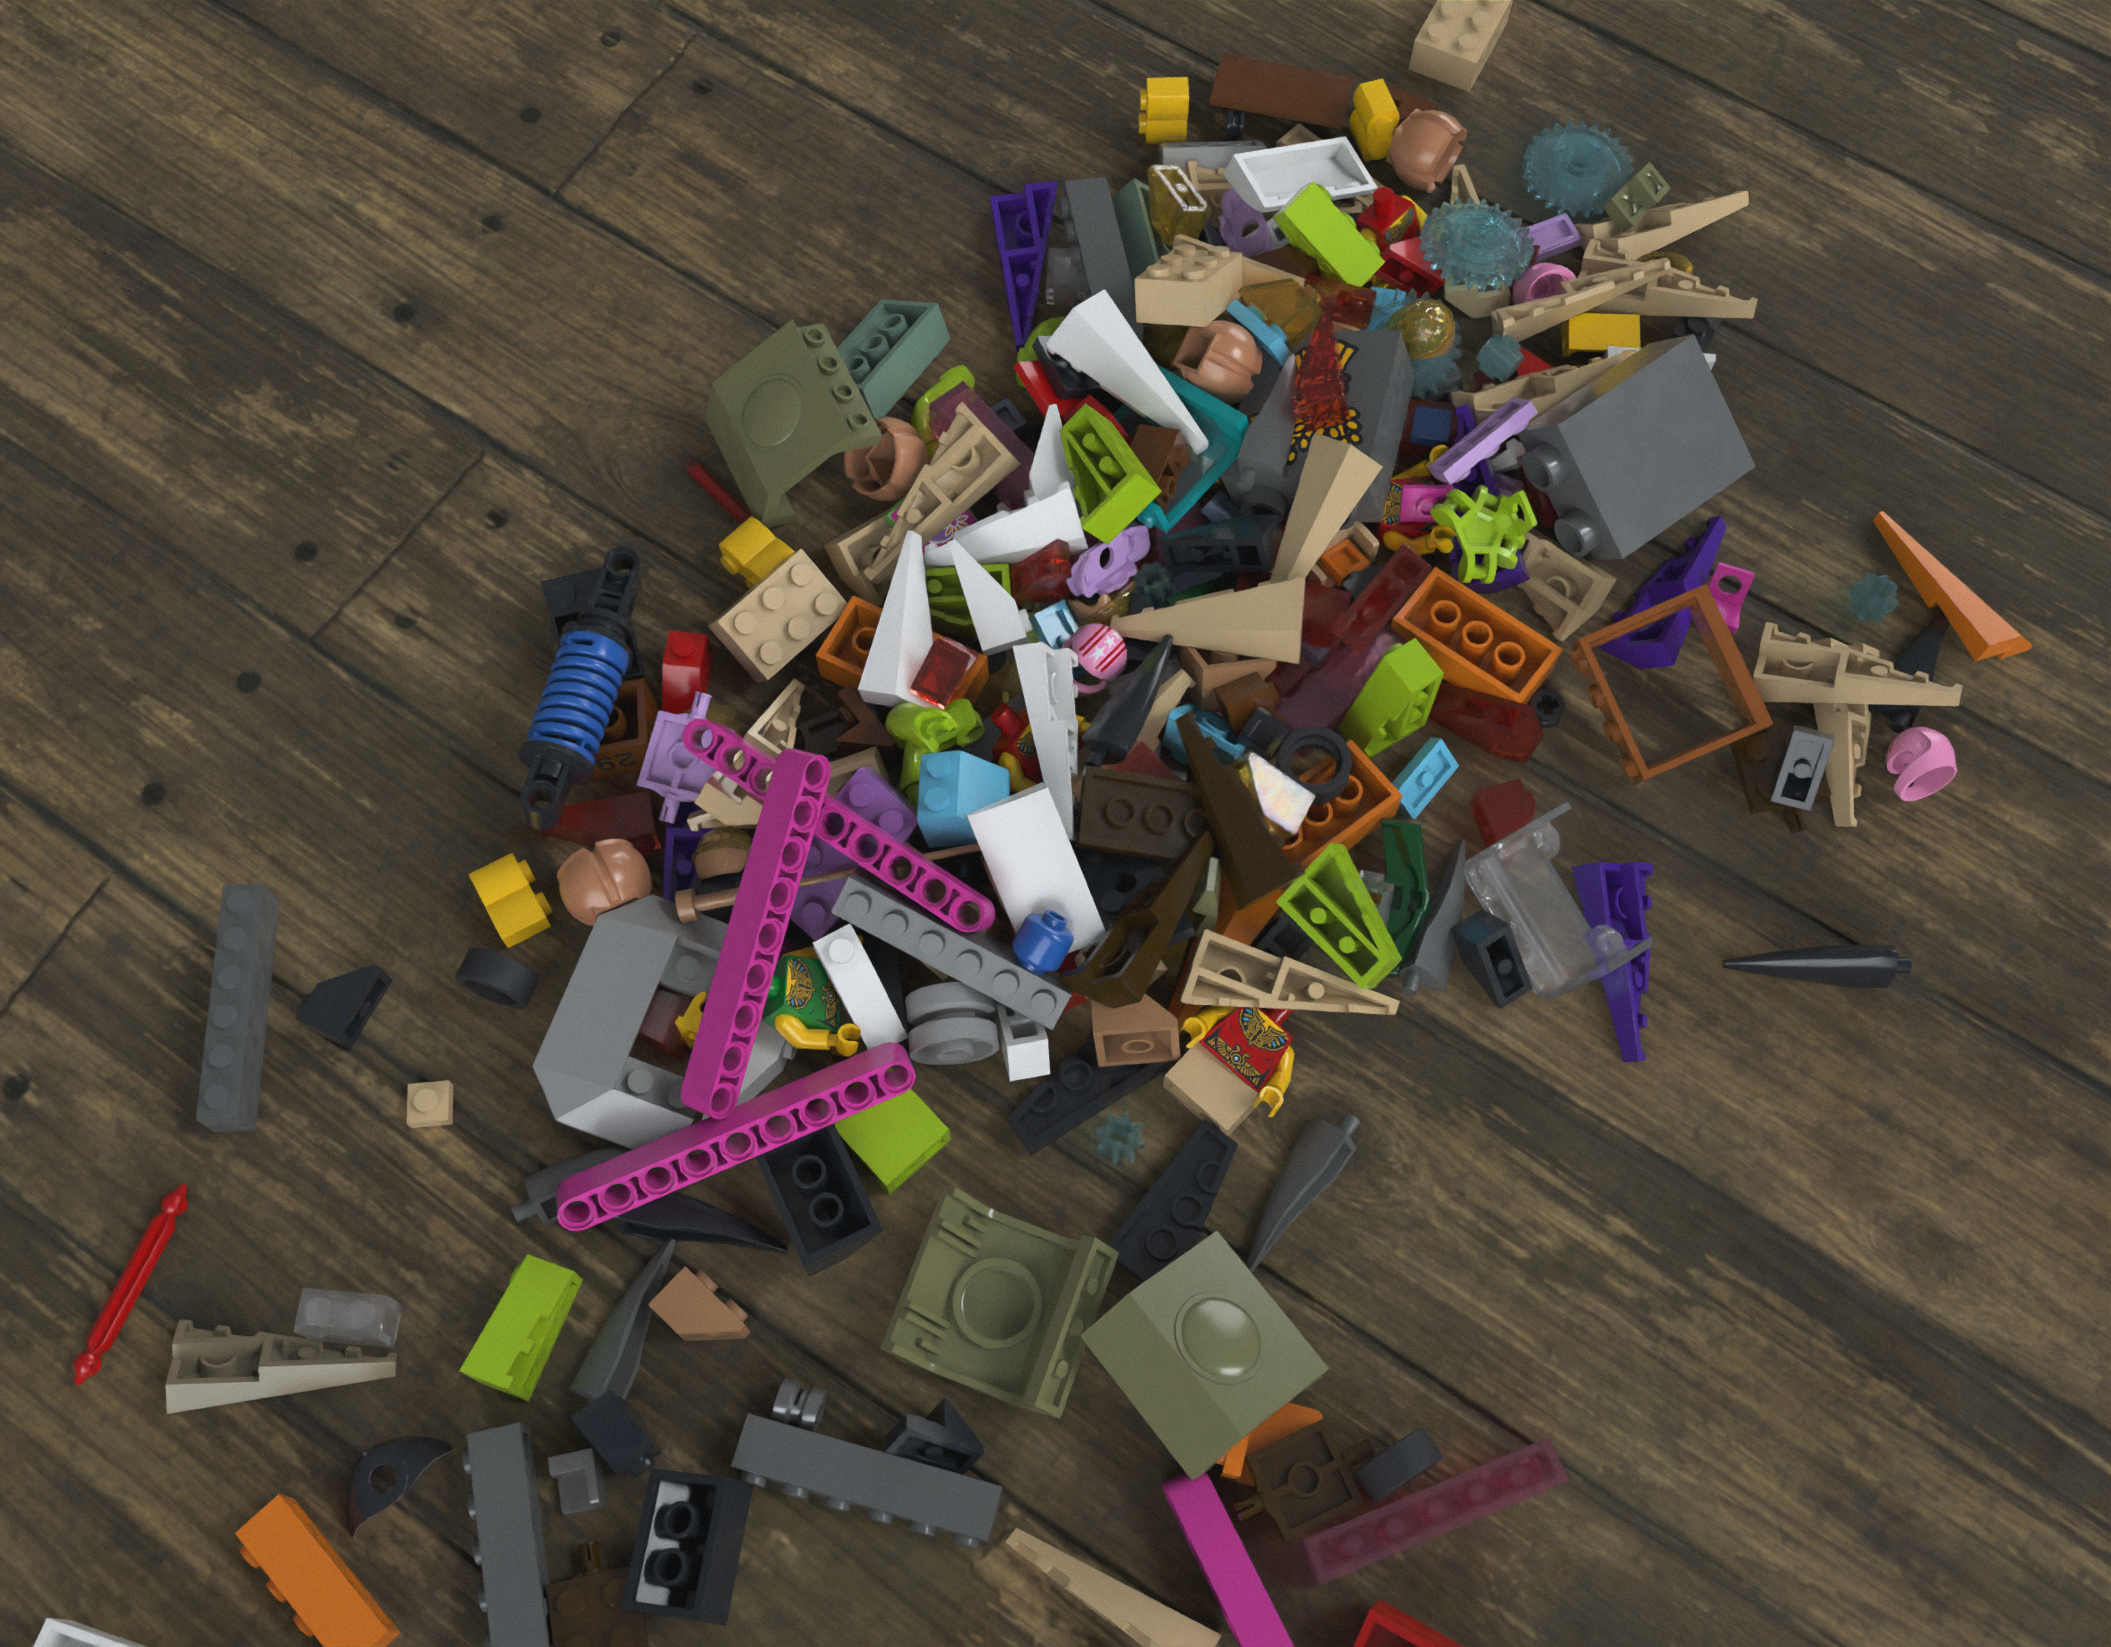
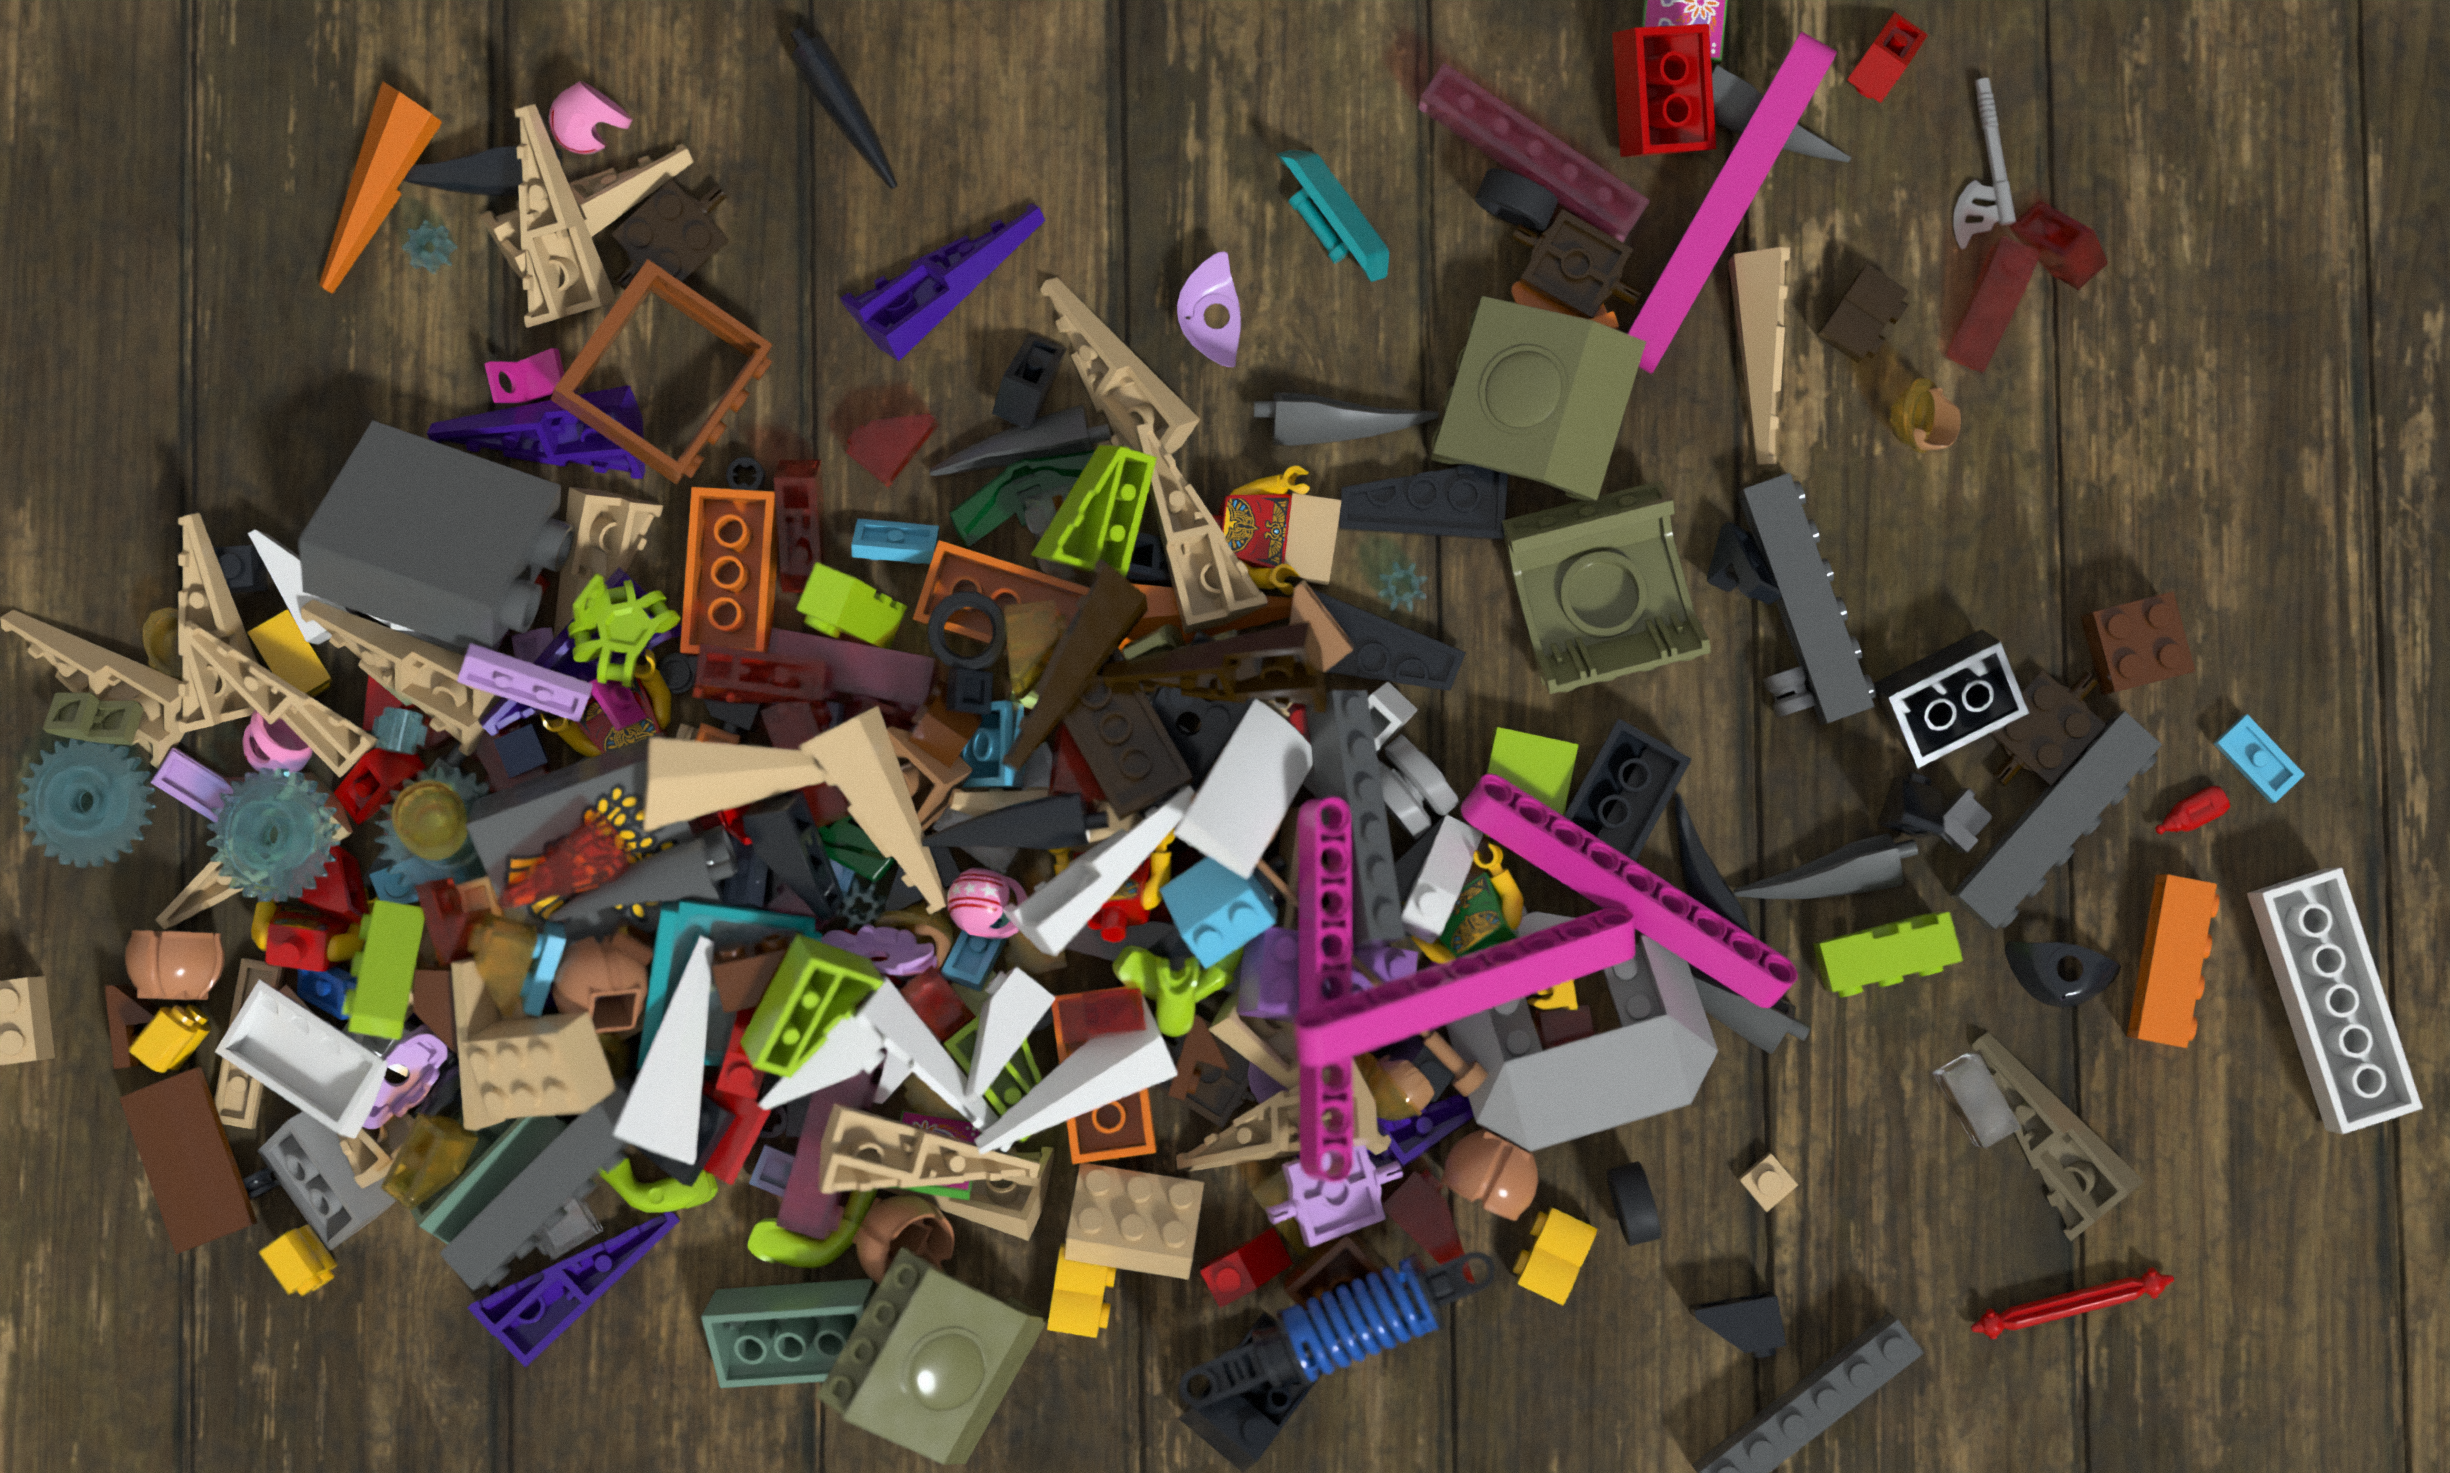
camera: 120 degrees left, 20 degrees up
medium nougat slope [648,1266,751,1341] -> none
red piece [686,459,751,525] -> none
blue head [1012,910,1074,975] -> none
clear windscreen [1464,801,1655,1000] -> none
slope [1771,725,1835,811] -> none
none -> red slope [333,735,426,825]
none -> reddish brown tile [610,918,656,966]
none -> tan wedge [1040,278,1200,454]
none -> lavender piece [1177,251,1241,367]
none -> teal piece [1276,150,1389,282]

